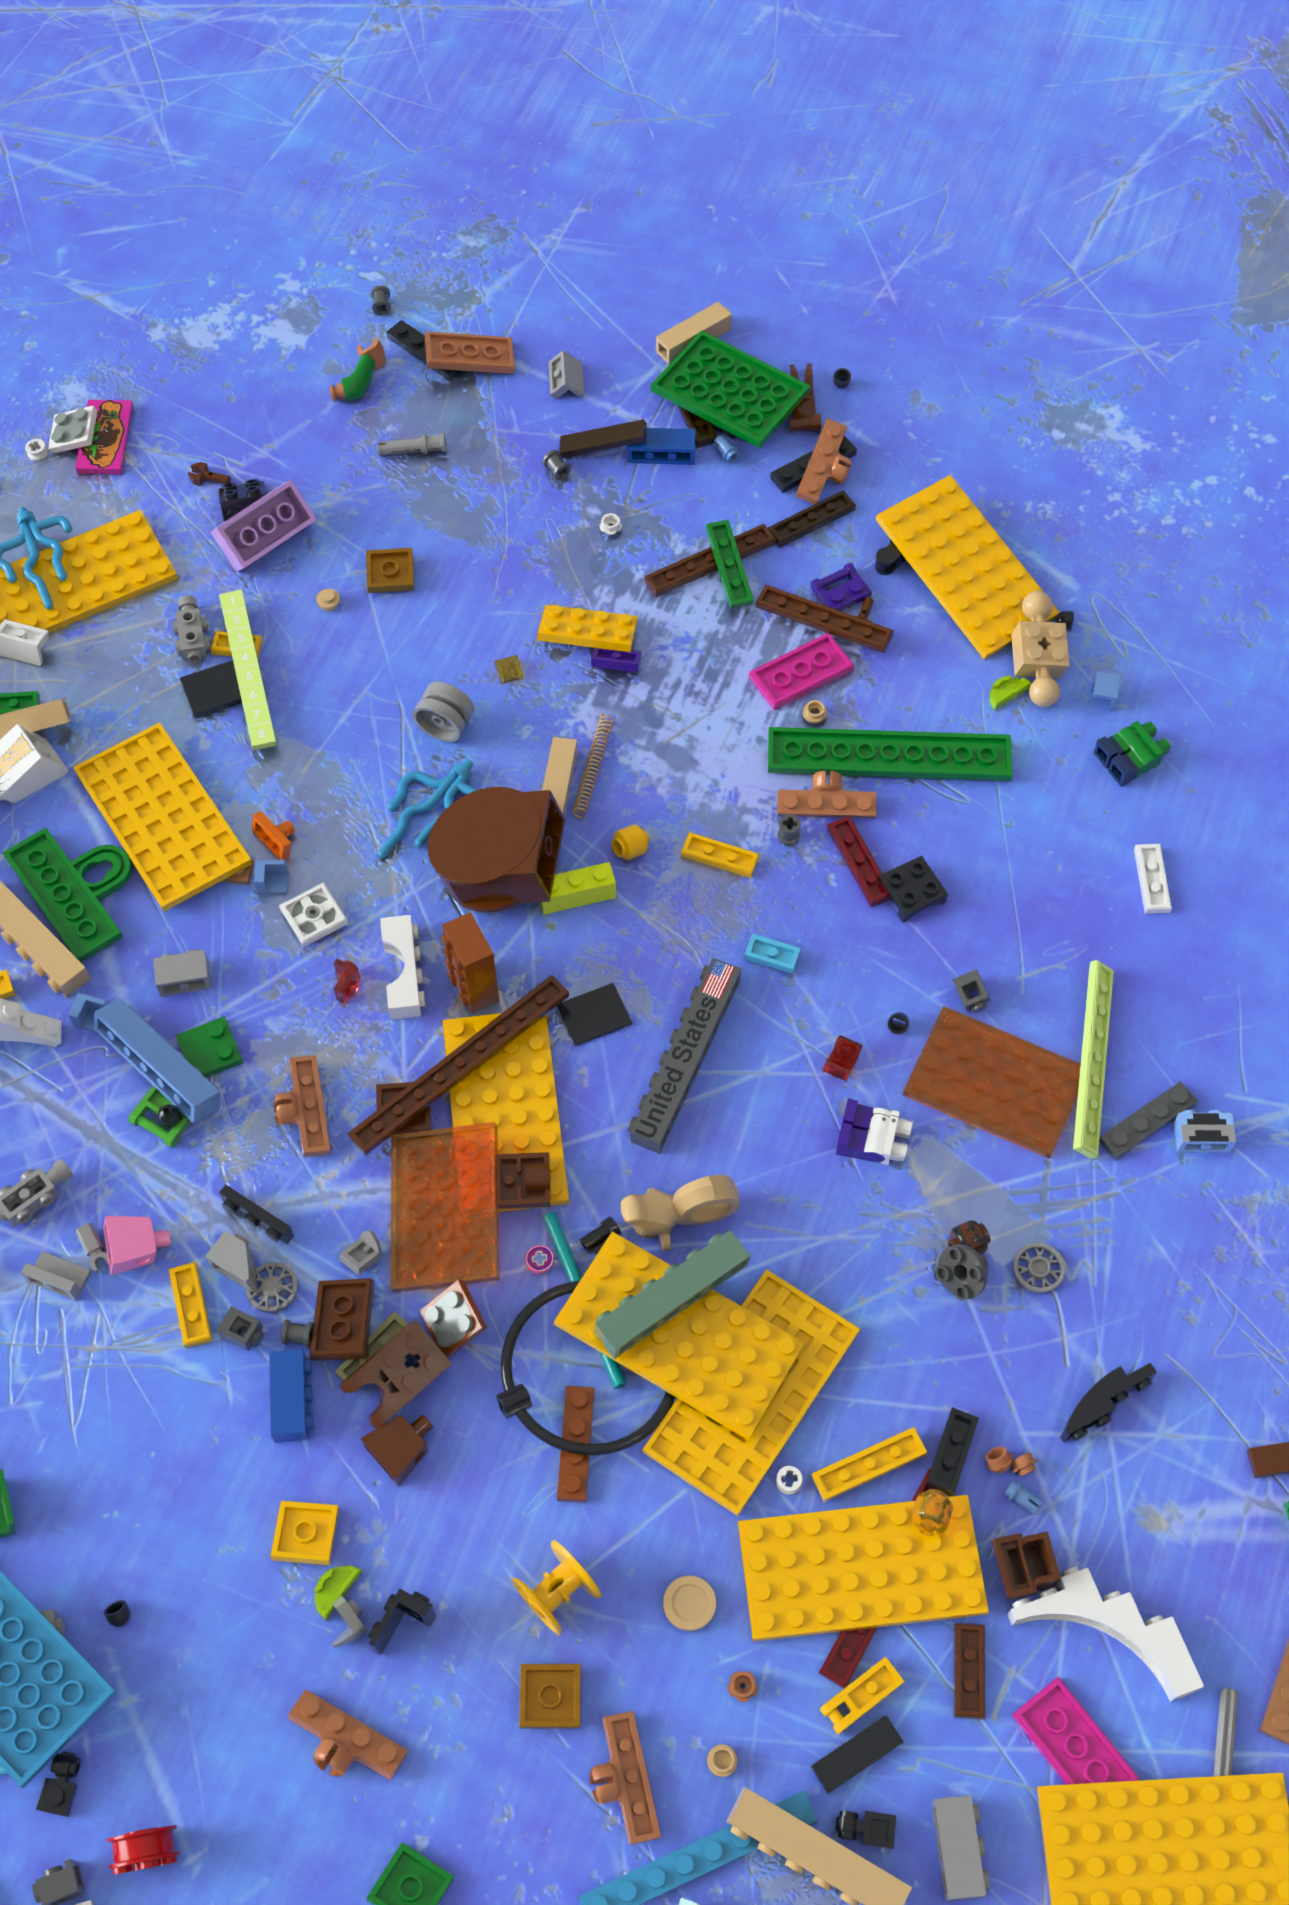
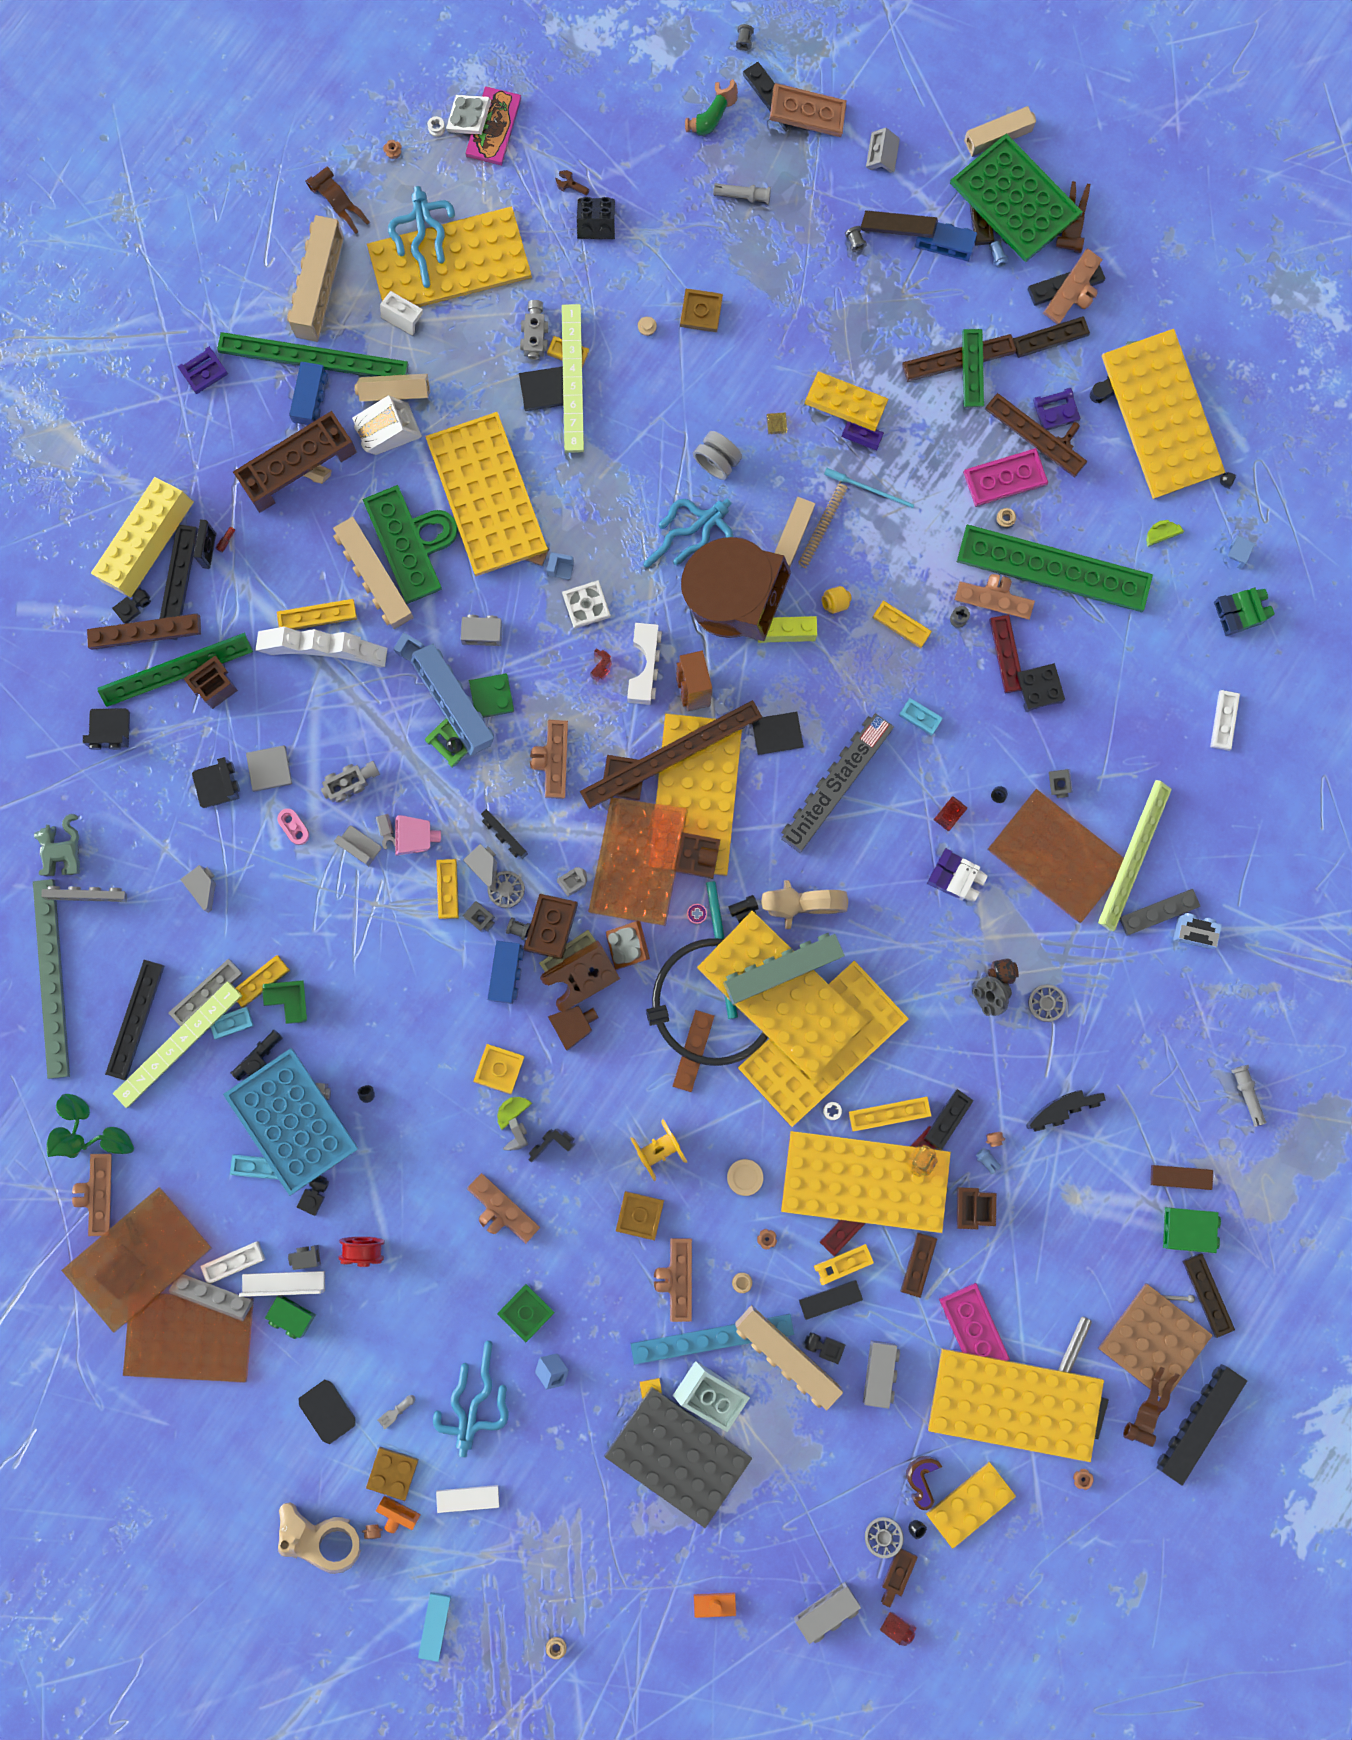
camera: 10 degrees right, 20 degrees up
lavender brick [210,480,317,571] -> none
orange tile [252,811,295,860] -> none
white plate [599,513,622,535] -> none
black hinge [833,368,851,388] -> none
nougat plate [985,1447,1013,1473] -> none
white arch [1007,1567,1204,1702] -> none
tan brick [1011,591,1070,707] -> none
none -> medium azure piece [824,468,914,508]

